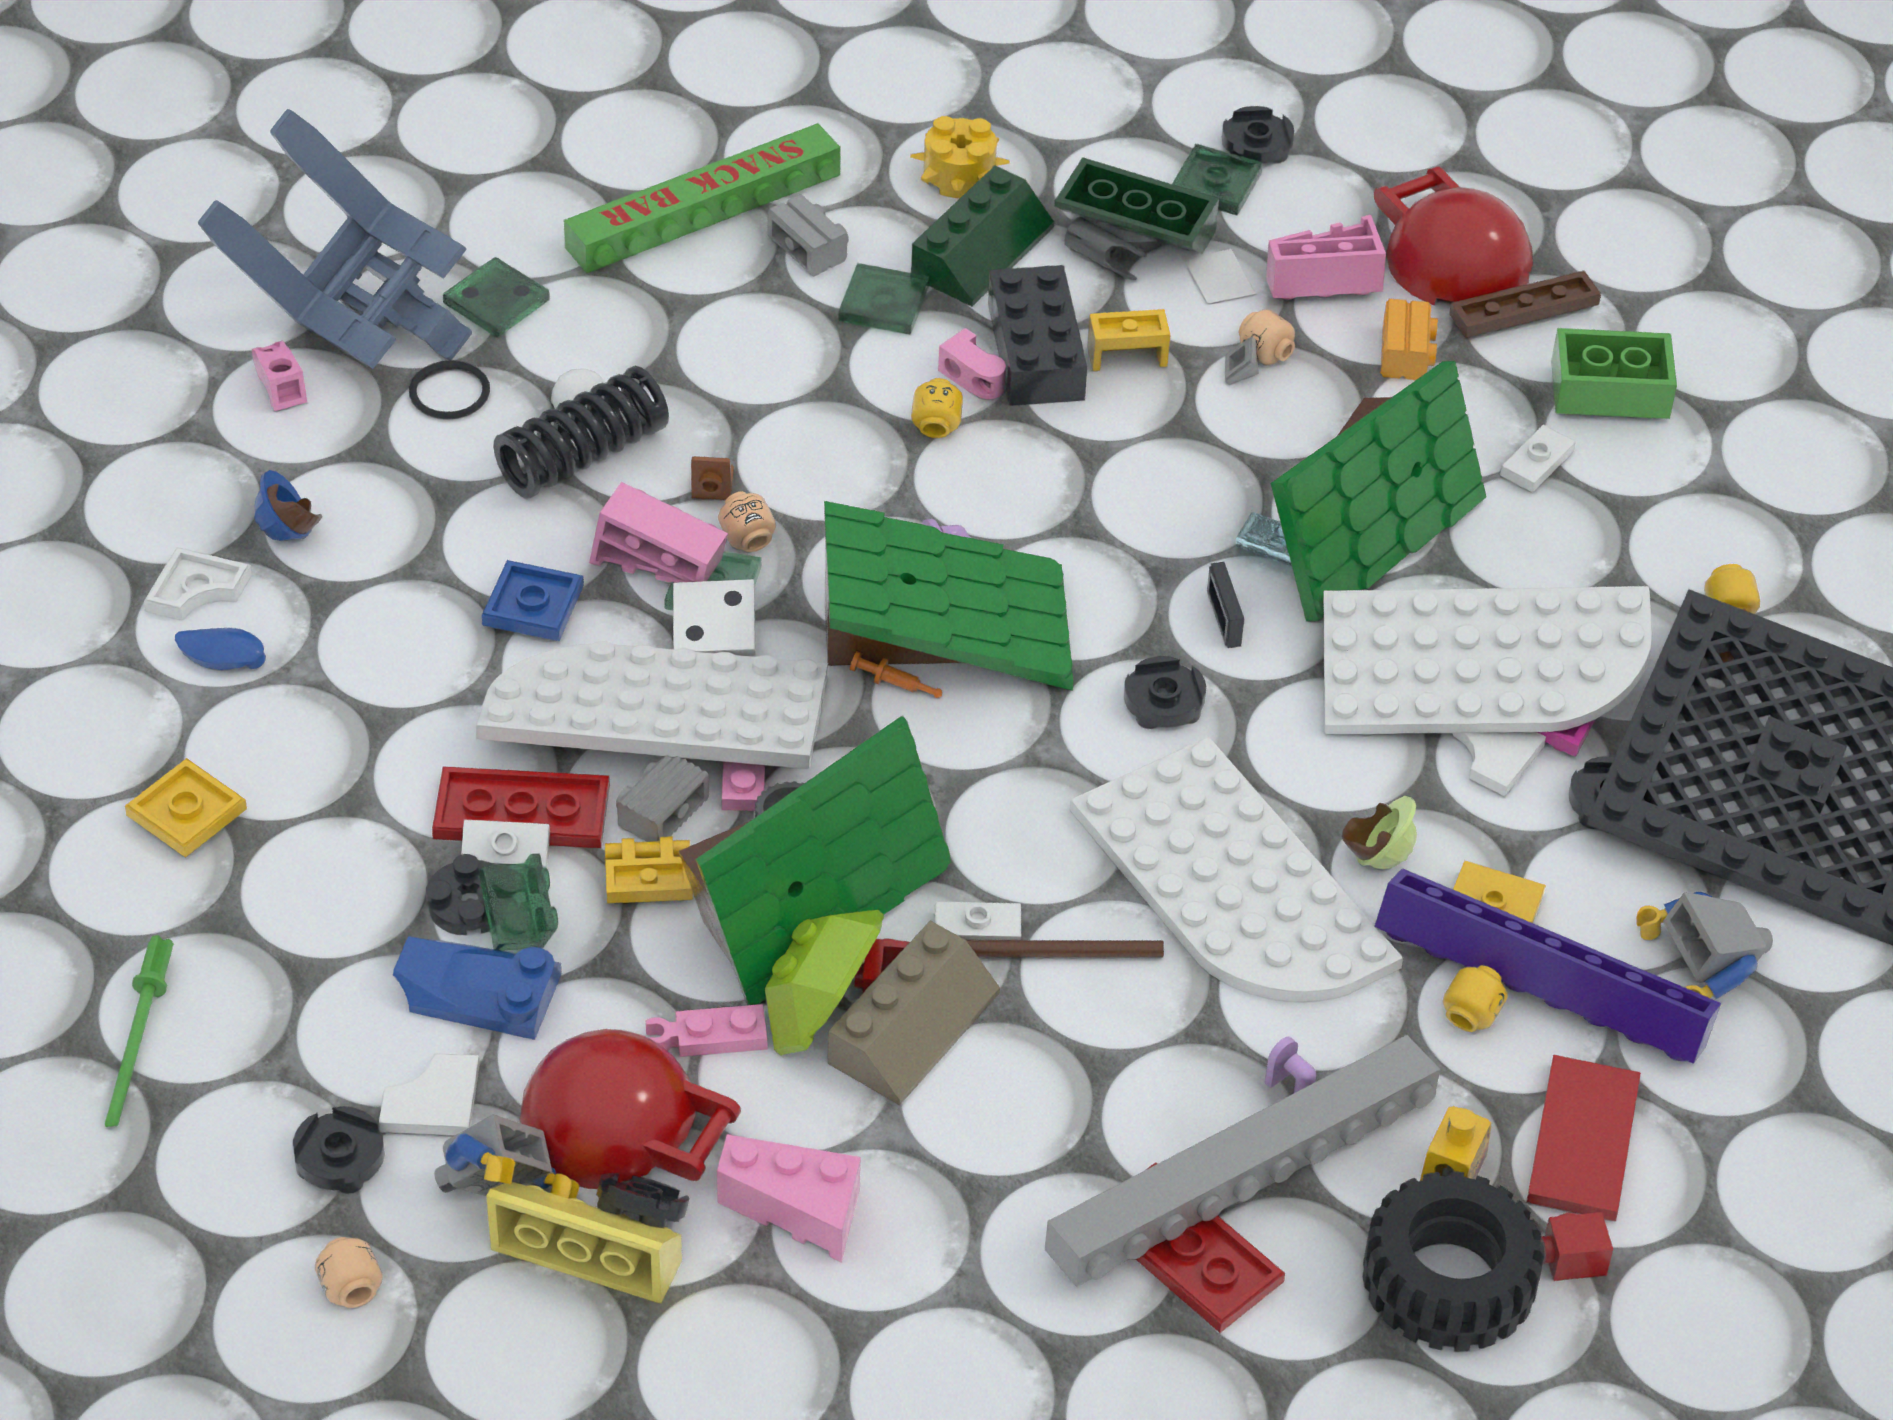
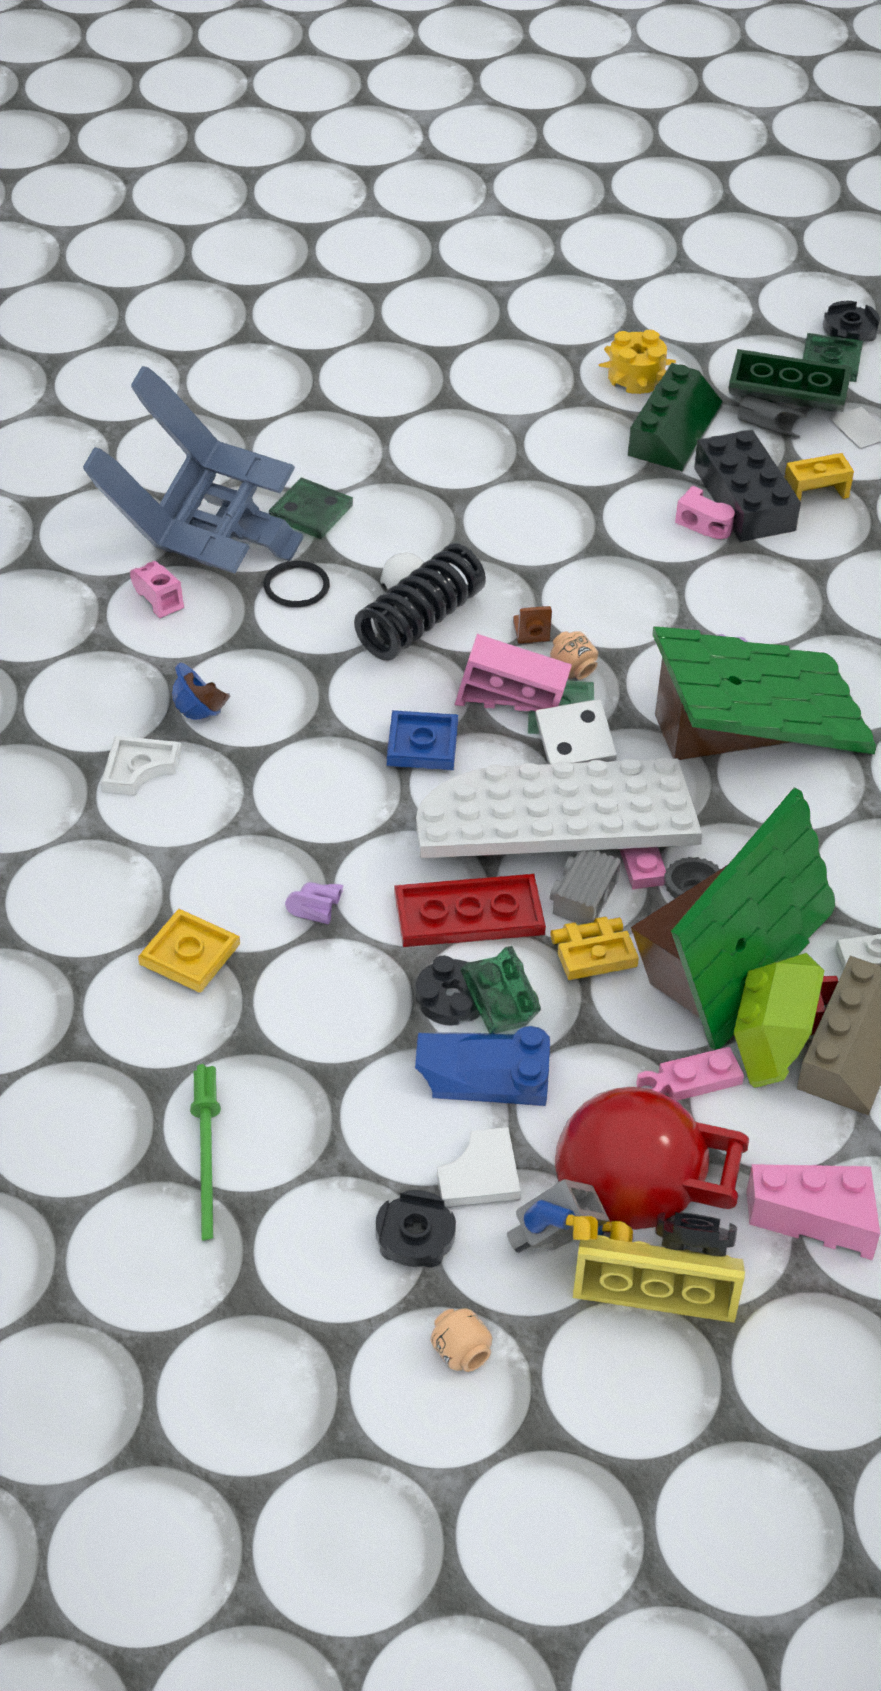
camera: 10 degrees left, 0 degrees up
blue arm [175,628,266,670] -> none
white plate [461,820,550,869] -> none
bright green brick [564,123,841,273] -> none
light grey brick [767,194,849,277] -> none
clear green tile [838,263,929,335] -> none
orange piece [850,651,942,698] -> none
yellow head [911,378,963,438] -> none
none -> lavender piece [285,882,344,924]

